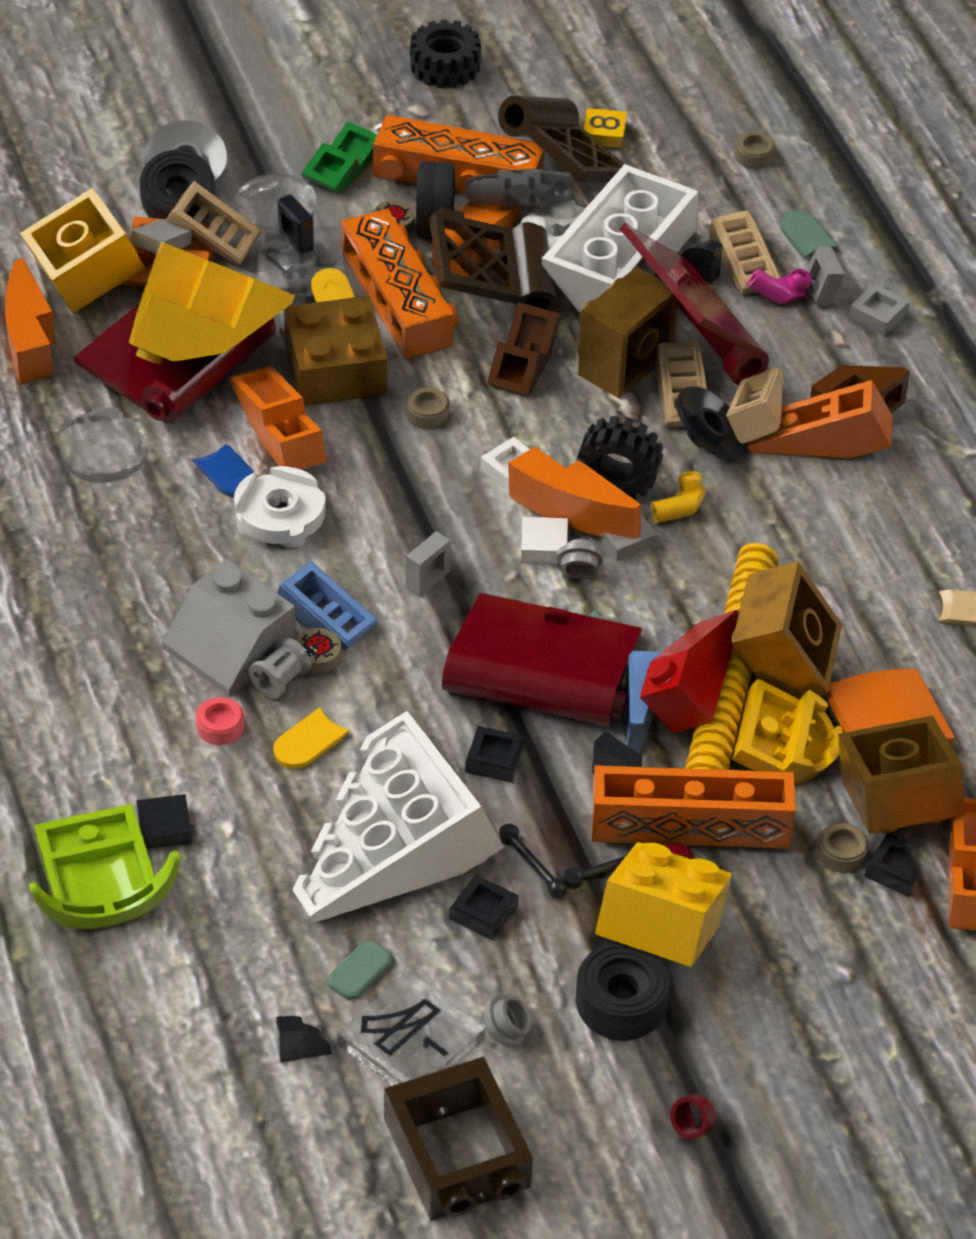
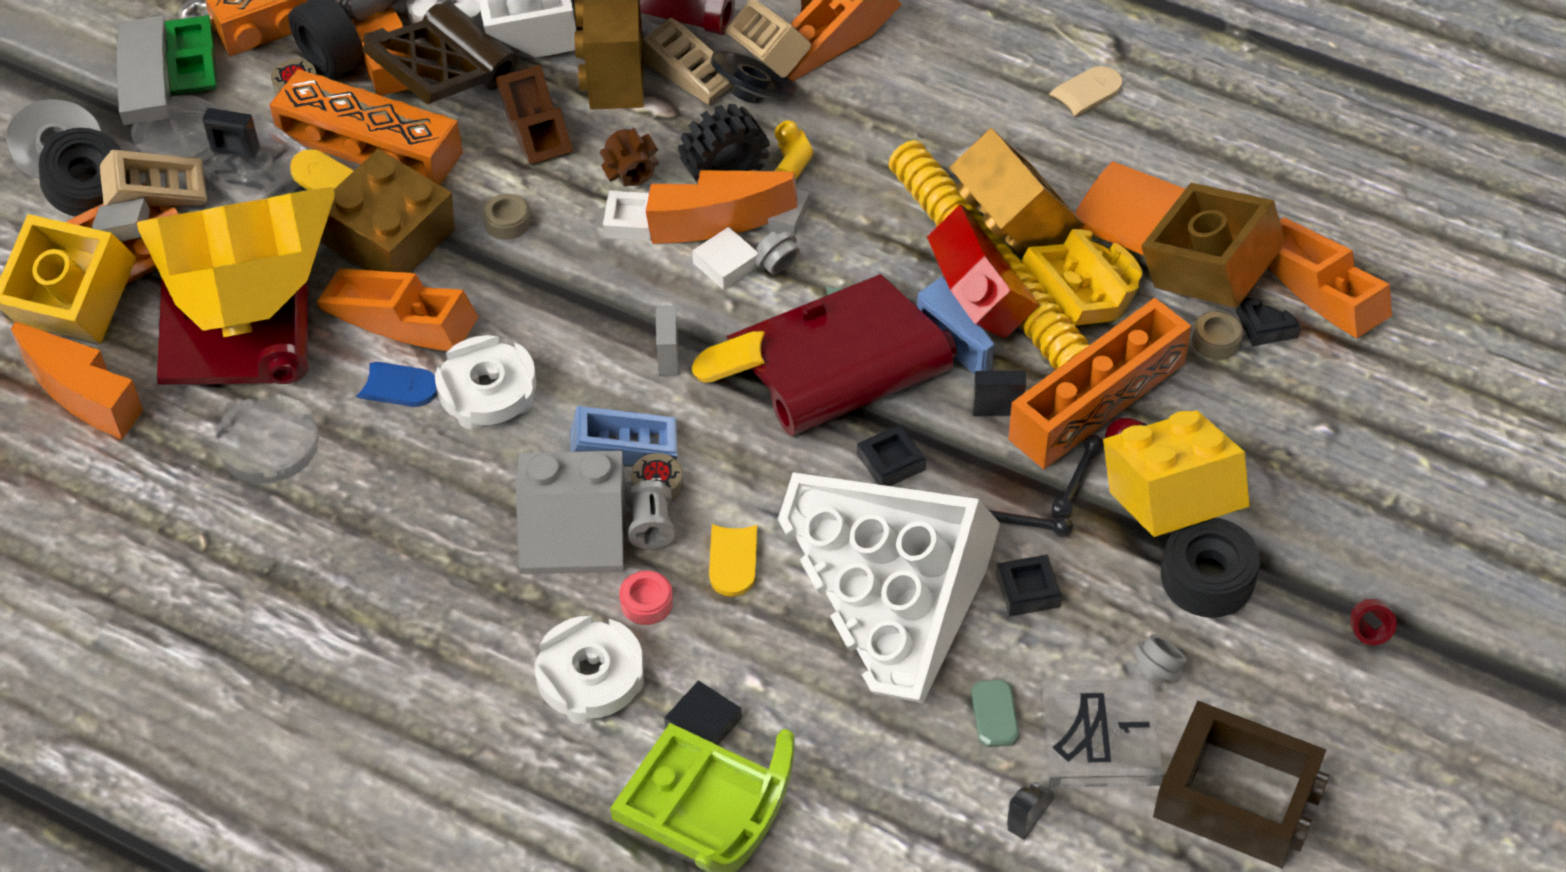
camera: 40 degrees left, 5 degrees up
none -> light grey slope [117,15,171,126]
none -> white plate [535,616,644,724]
none -> reddish brown gear [599,128,659,187]
none -> yellow piece [692,331,765,383]

